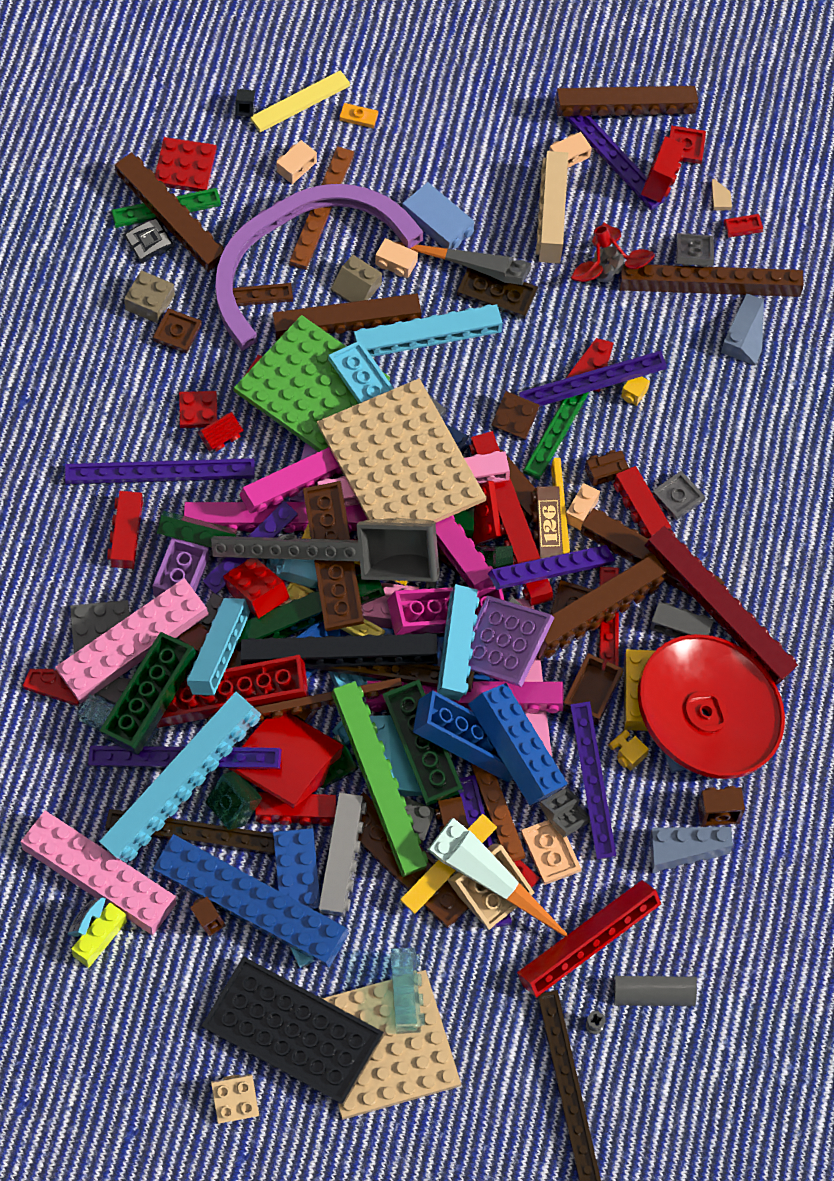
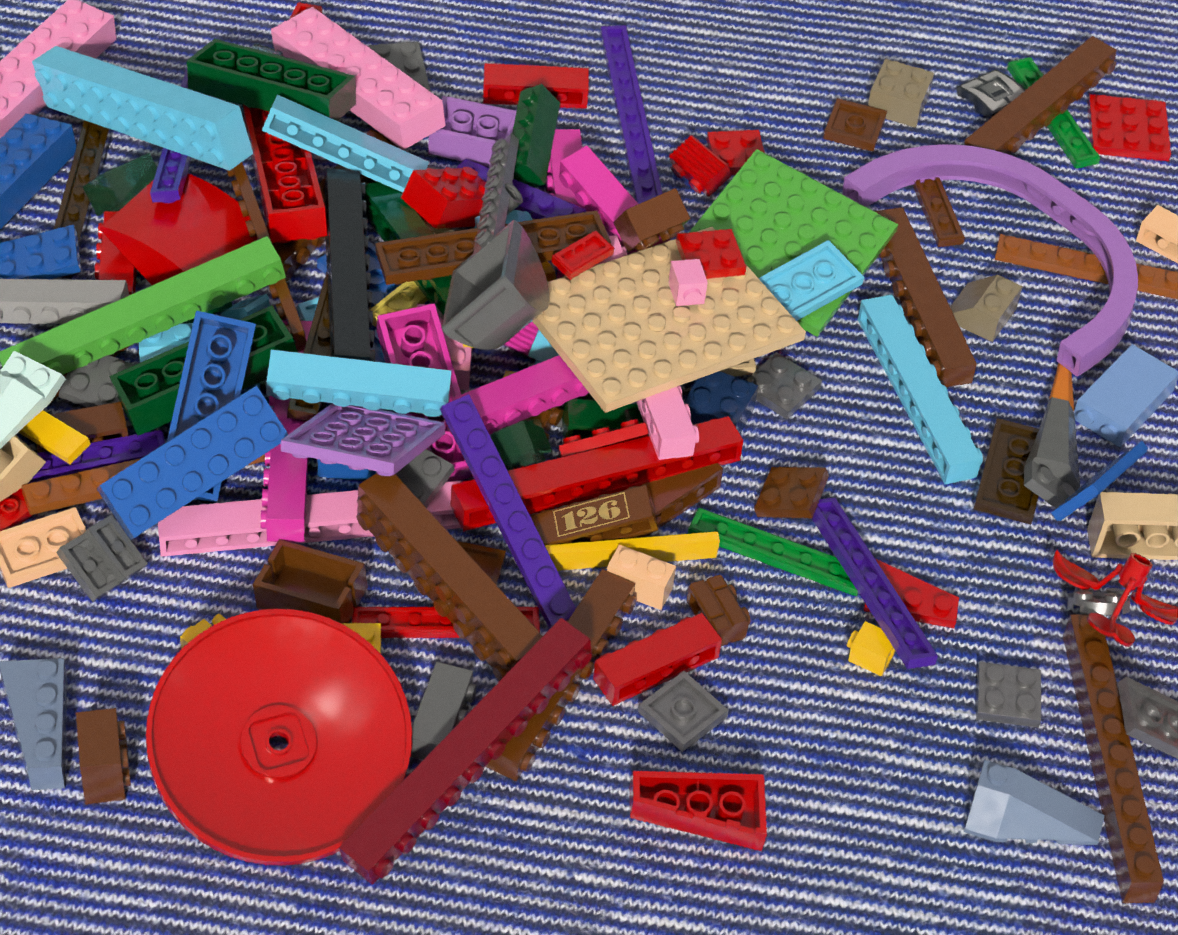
camera: 85 degrees right, 15 degrees down
light nougat brick [375,238,418,278] -> none
dark purple plate [571,701,617,860] -> none
none -> red plate [551,230,614,280]
none -> reddish brown brick [613,188,691,253]
none -> red wedge [629,771,767,851]
none -> bright pink brick [668,259,708,306]
none -> red plate [676,229,746,279]
none -> flat silver plate [976,662,1041,728]
none -> blue tile [1051,441,1148,521]

